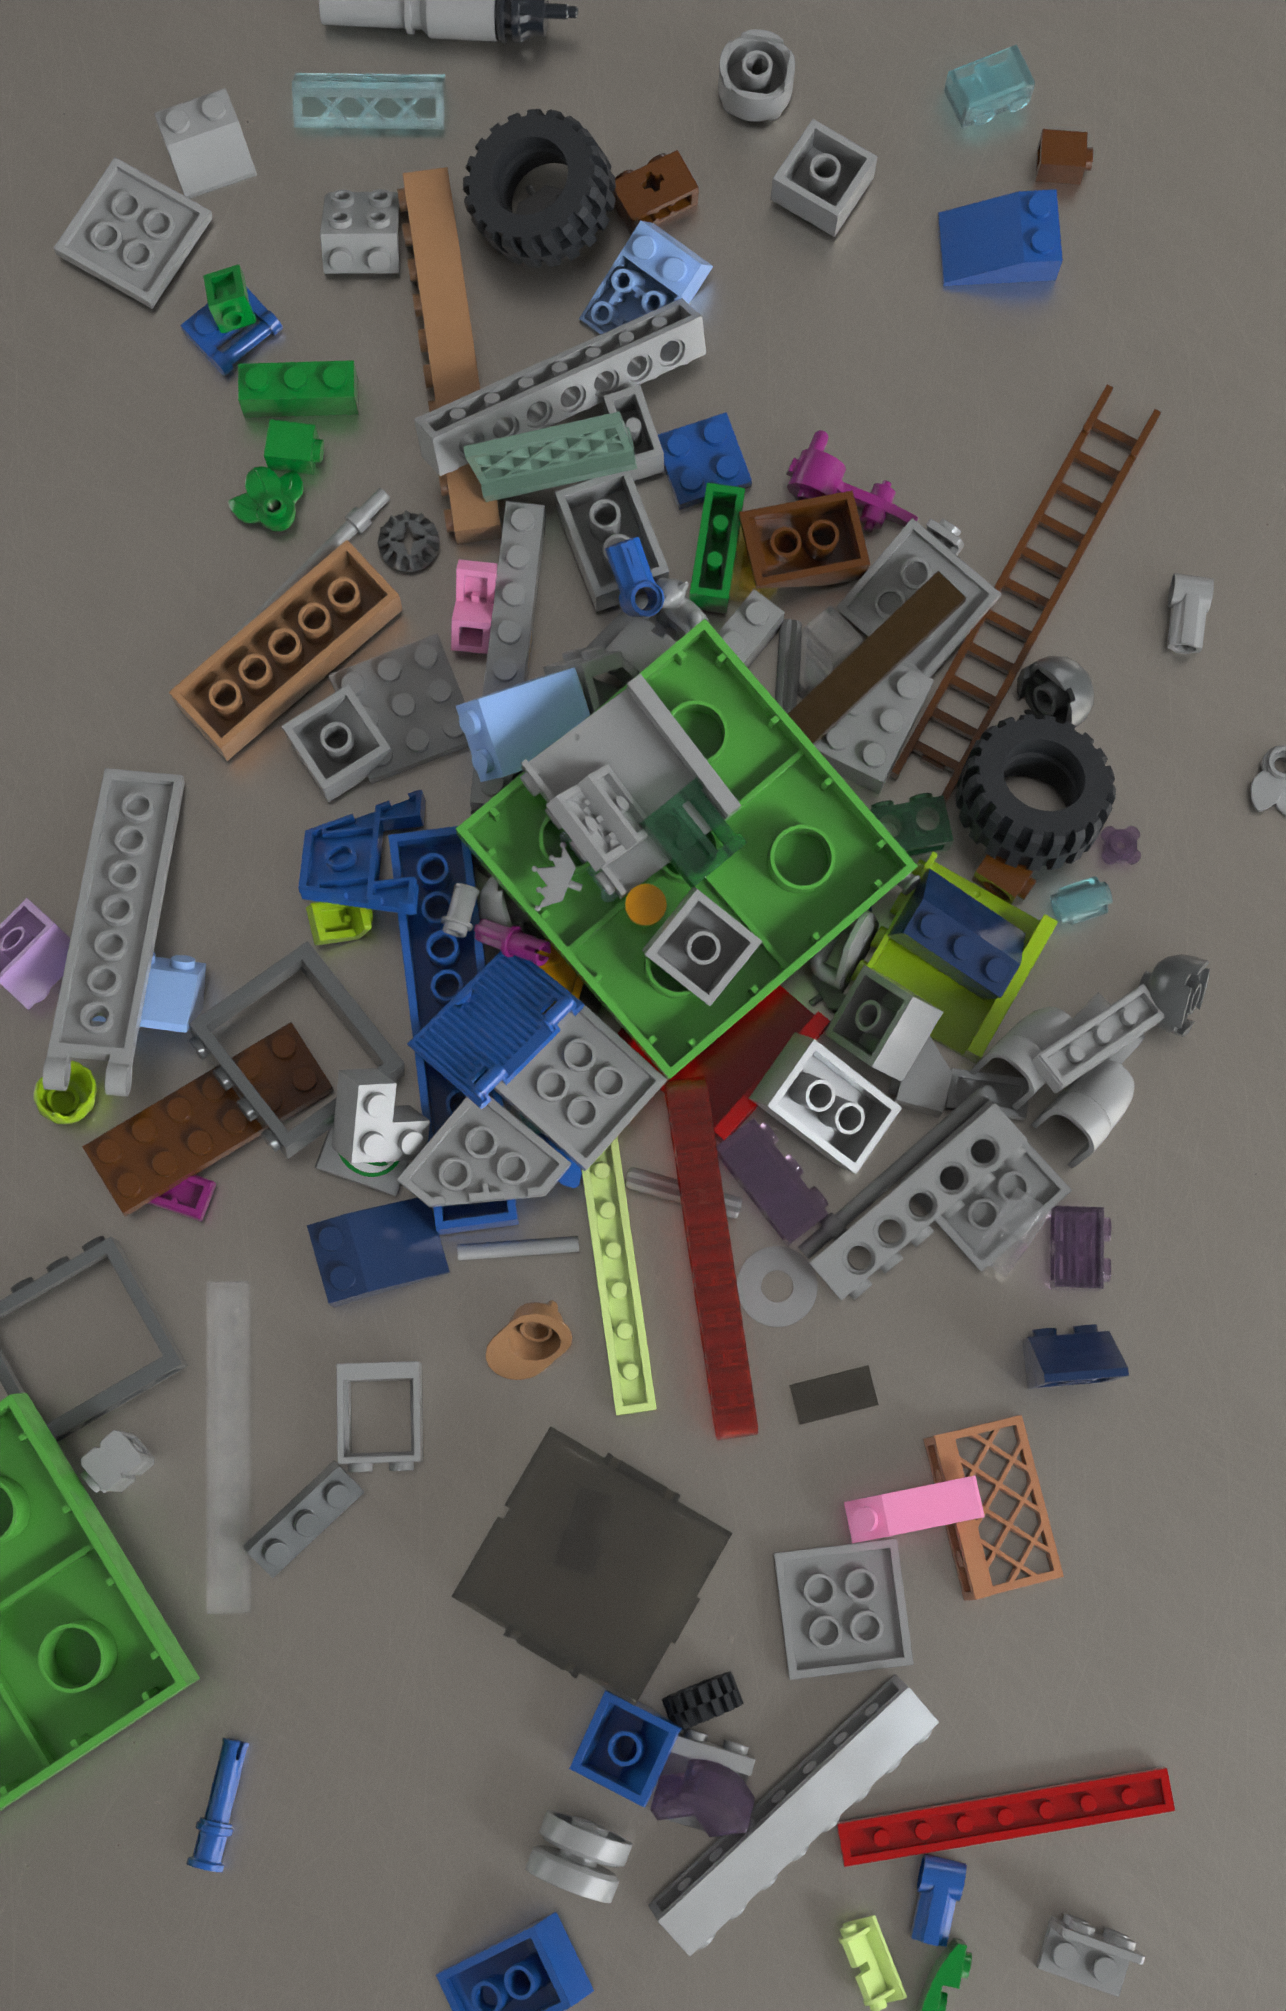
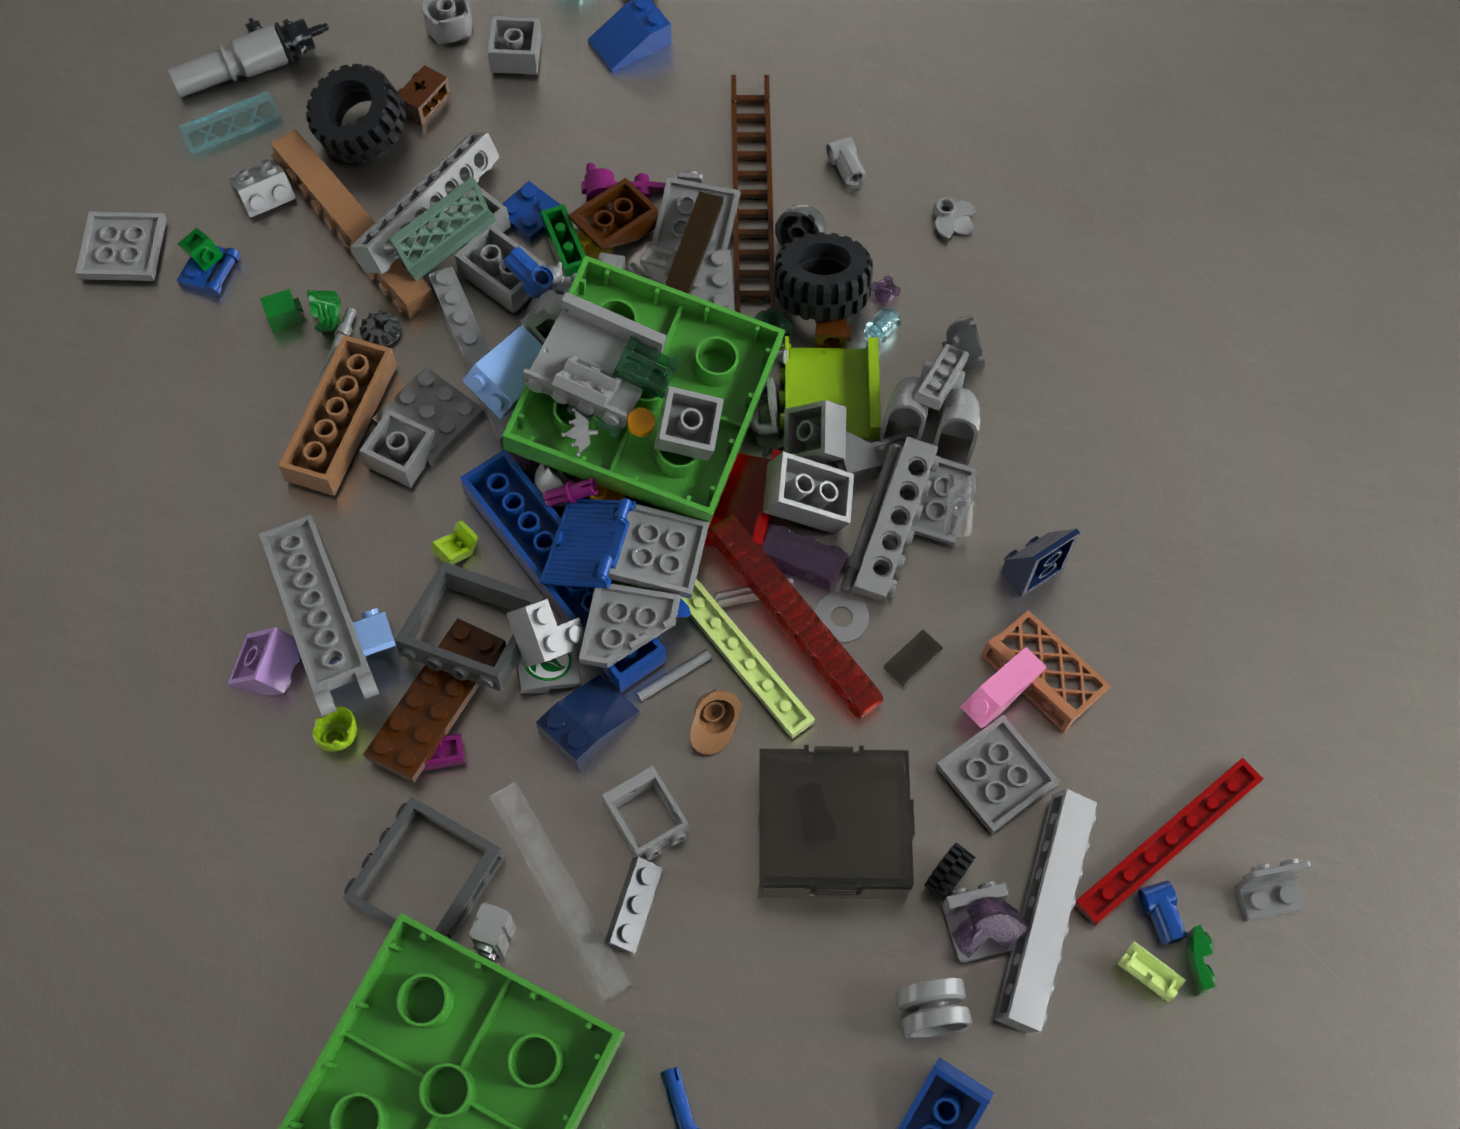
camera: 30 degrees left, 15 degrees down
light grey slope [154,88,257,199] -> none
green plate [228,466,304,531] -> none
green brick [238,360,359,418] -> none
blue wing [298,790,426,915] -> none
light grey pin [441,883,480,937] -> none
bright pink brick [451,559,497,654] -> none
blue slope [569,1690,682,1807] -> none
light blue slope [579,220,713,334] -> none
dark blue slope [888,868,1026,1000] -> none
clear purple brick [1050,1206,1112,1291] -> none
none -> green hair [307,290,342,332]

